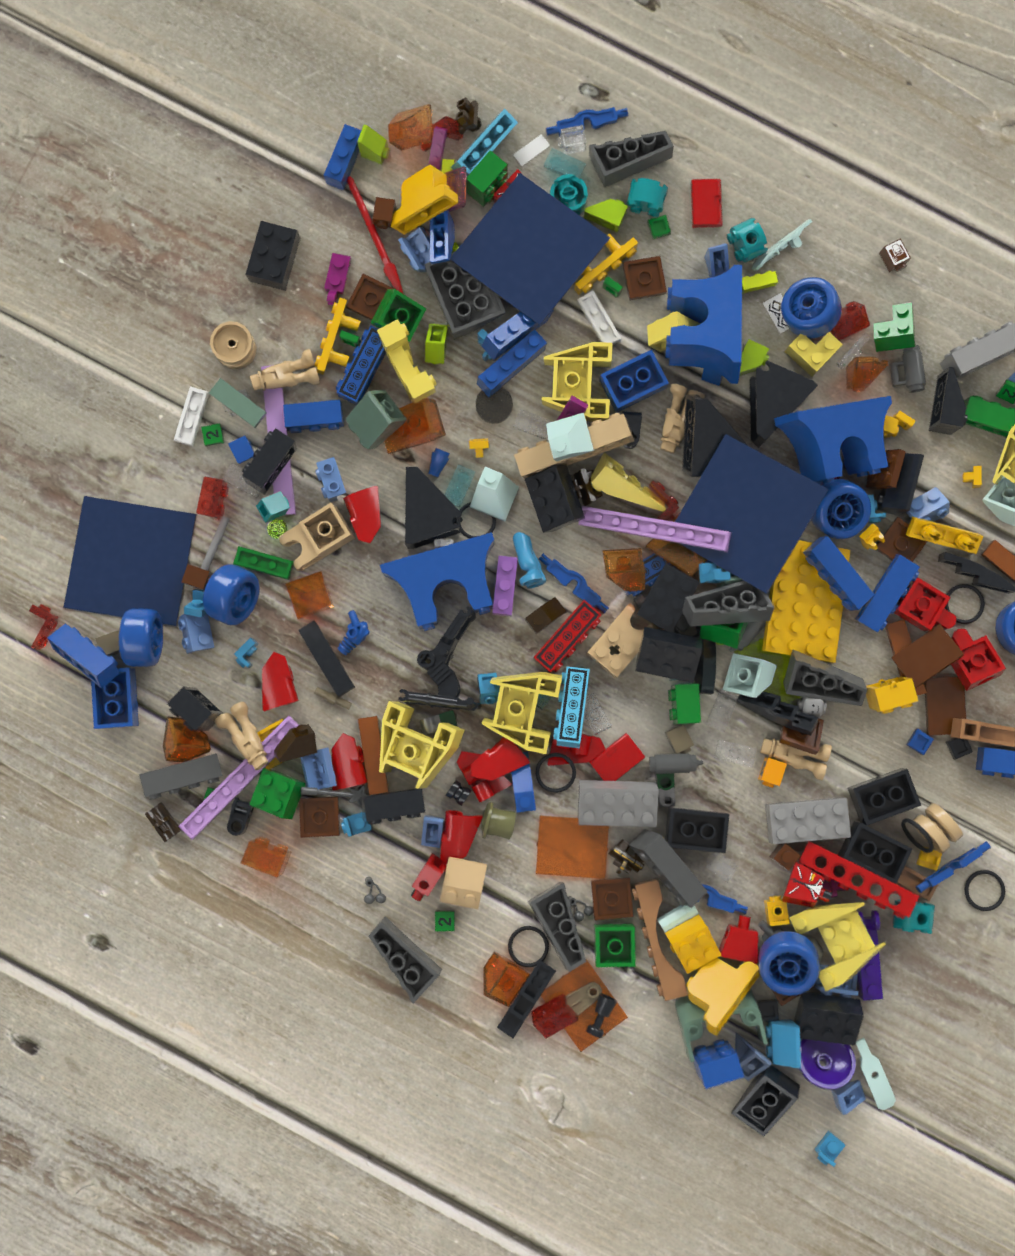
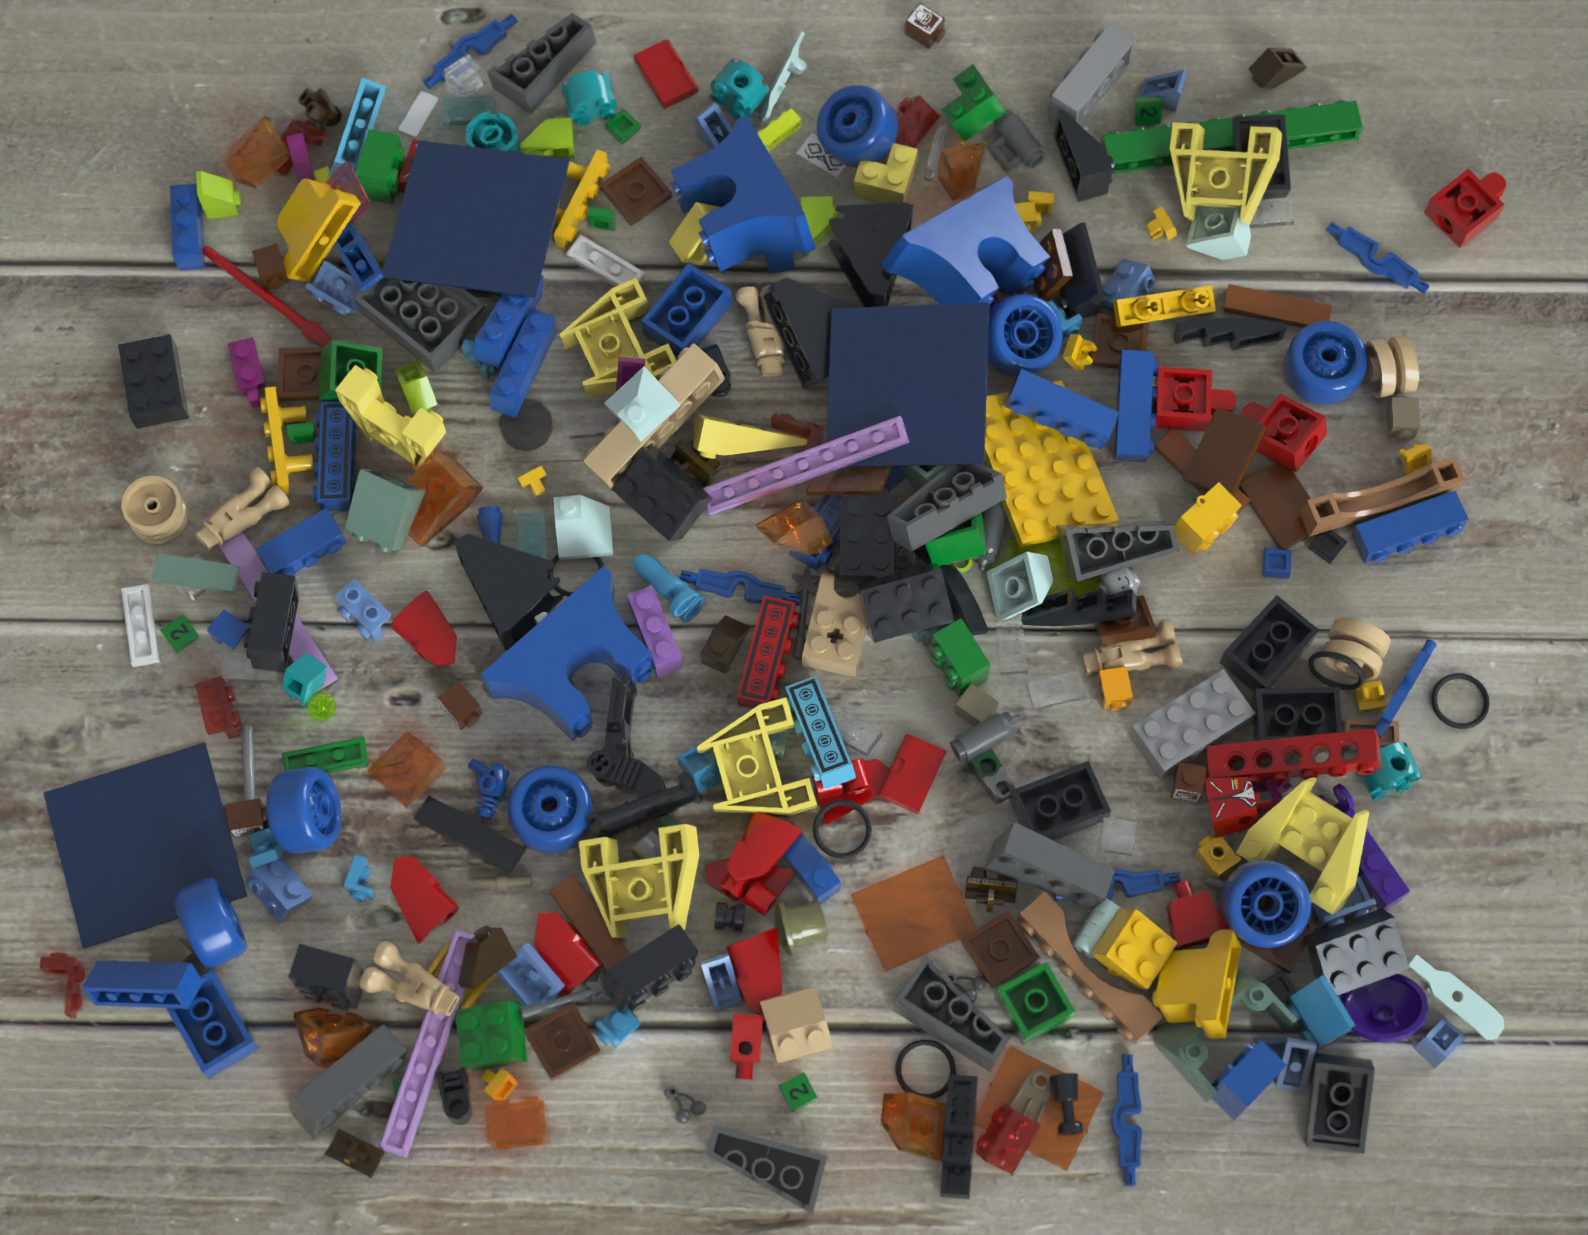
camera: 25 degrees left, 15 degrees down
tan brick [279,502,355,571] -> none
light grey brick [578,780,659,827] -> none
dark azure bracket [699,563,731,583] -> none
dark azure bracket [815,1131,846,1167] -> none
black tyre [945,584,985,624] -> none
none -> reddish brown brick [438,681,482,730]
none -> yellow tile [480,1068,518,1106]
none -> blue wheel [508,766,594,854]
none -> dark grey piece [792,566,821,660]
none -> blue piece [1111,1054,1142,1186]

